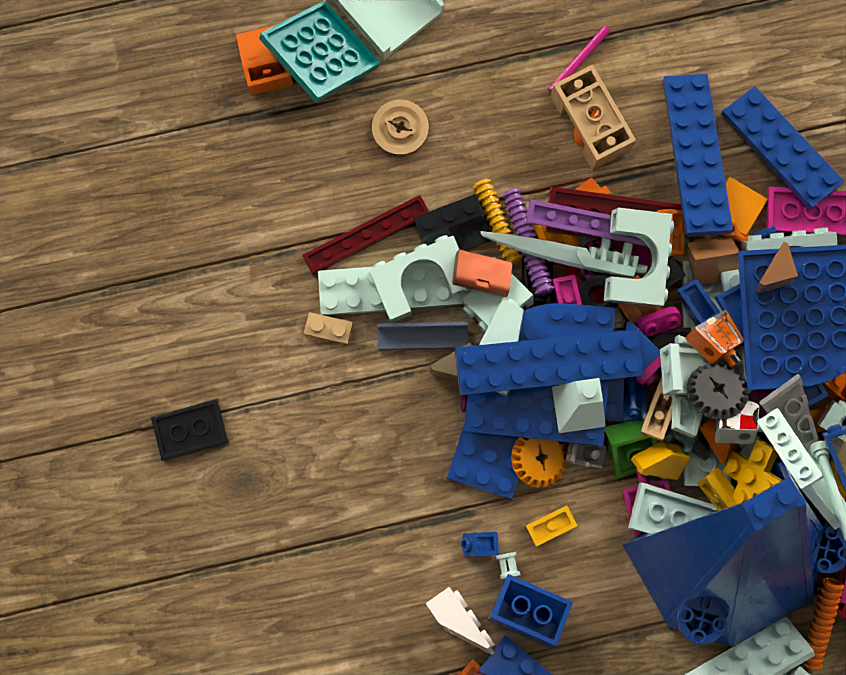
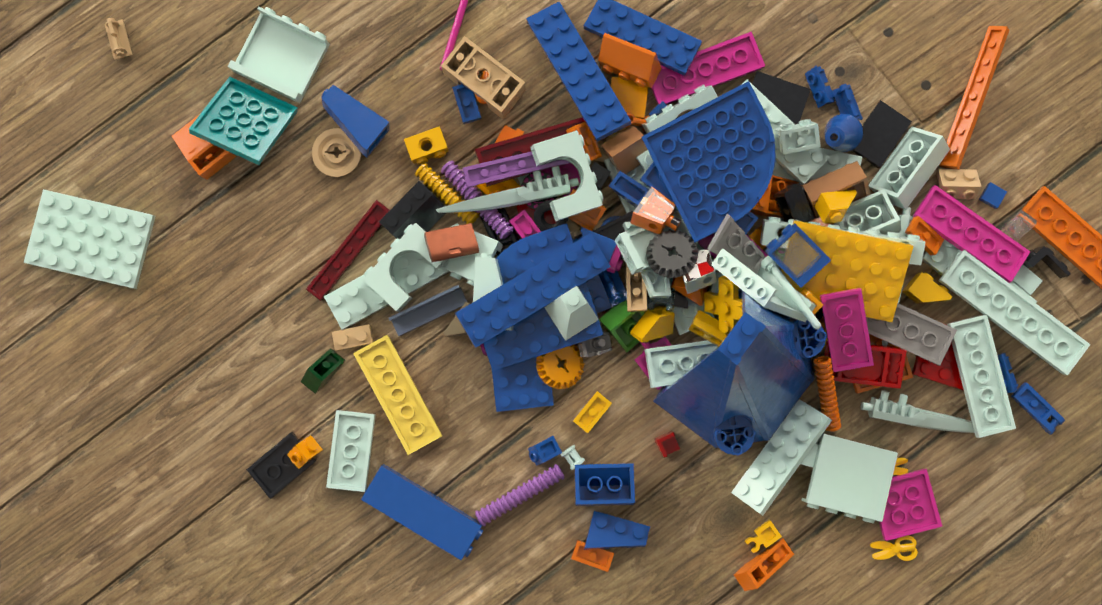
camera: 20 degrees left, 5 degrees up
white slope [426,587,495,655] -> none
dark pink plate [636,307,682,336] -> none
medium nougat slope [755,242,798,293] -> none
none -> light aqua plate [24,189,156,289]
none -> light orange bracket [287,435,323,469]
none -> dark green slope [301,348,345,394]
none -> blue slope [321,85,389,158]
none -> light aqua plate [326,410,376,492]
none -> light yellow plate [353,335,443,455]
none -> blue brick [361,464,483,560]
none -> yellow brick [404,126,449,165]
none -> blue plate [452,84,482,124]
none -> medium lavender piece [475,464,565,526]
none -> orange slope [598,33,662,88]
none -> red panel [654,431,680,458]

